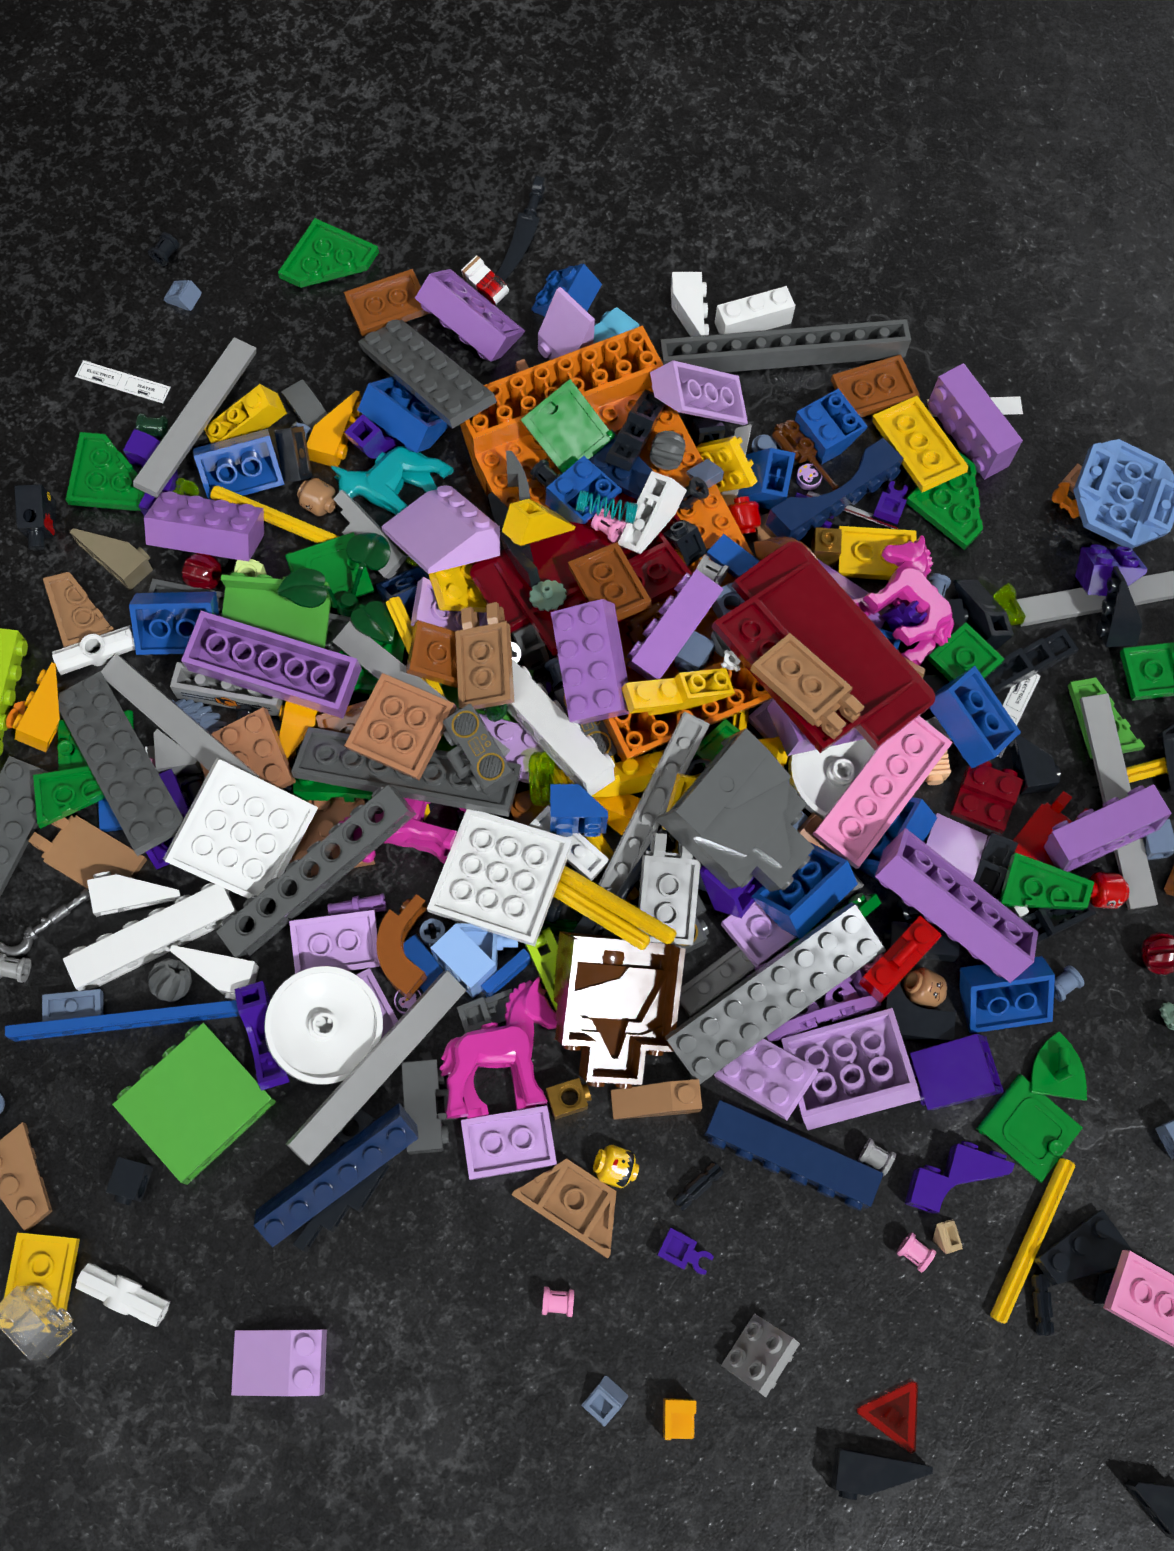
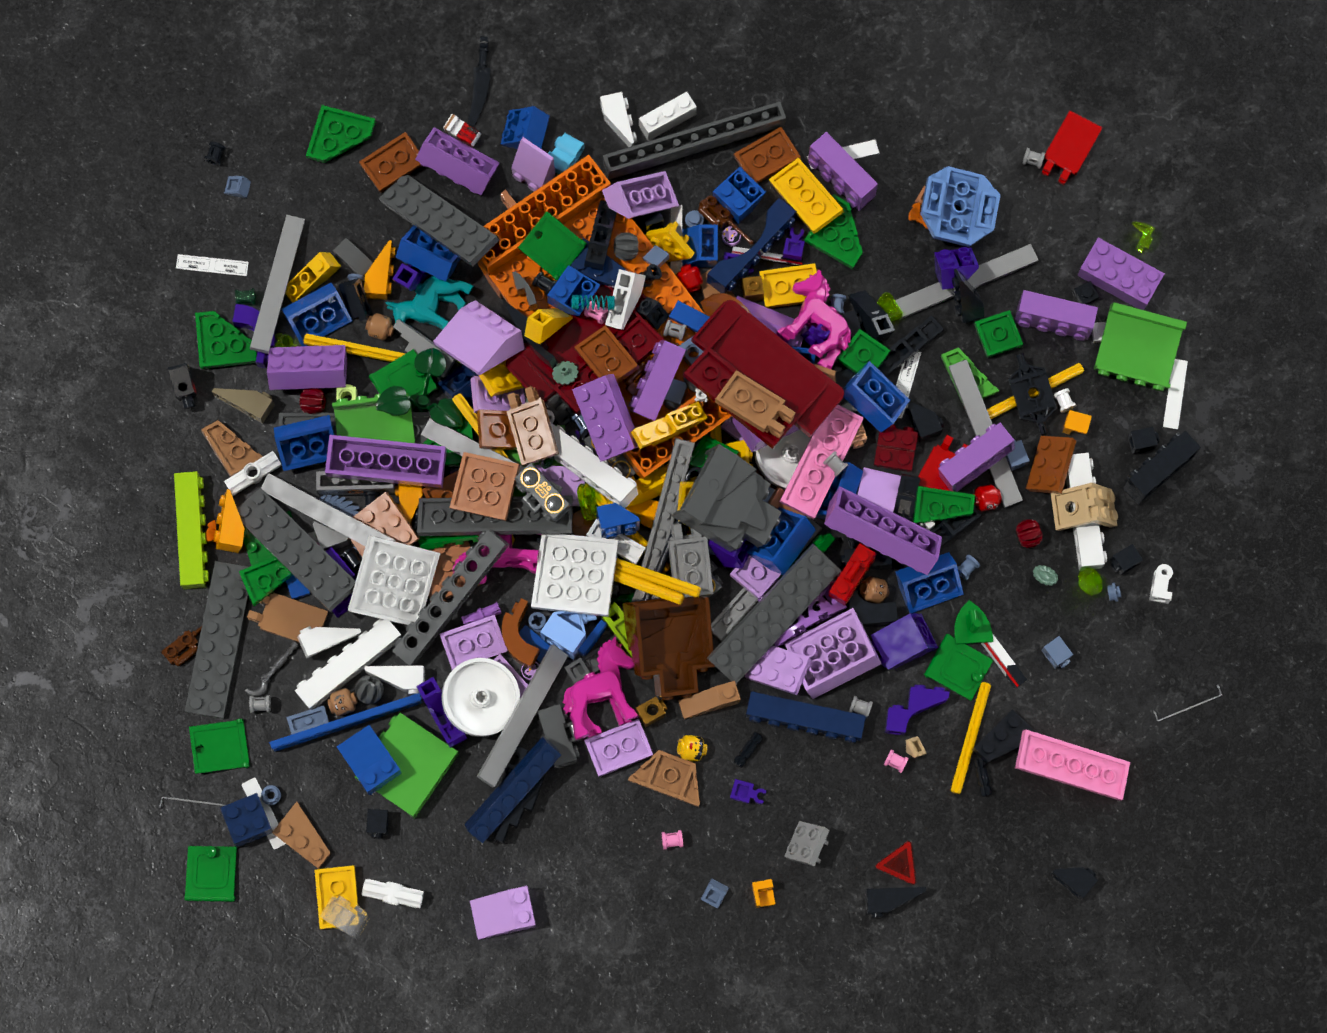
camera: 10 degrees left, 5 degrees up
none -> medium nougat head [327,688,358,716]
none -> blue slope [337,725,402,795]
none -> light grey bush [823,451,848,476]
none -> sticker [981,633,1027,688]

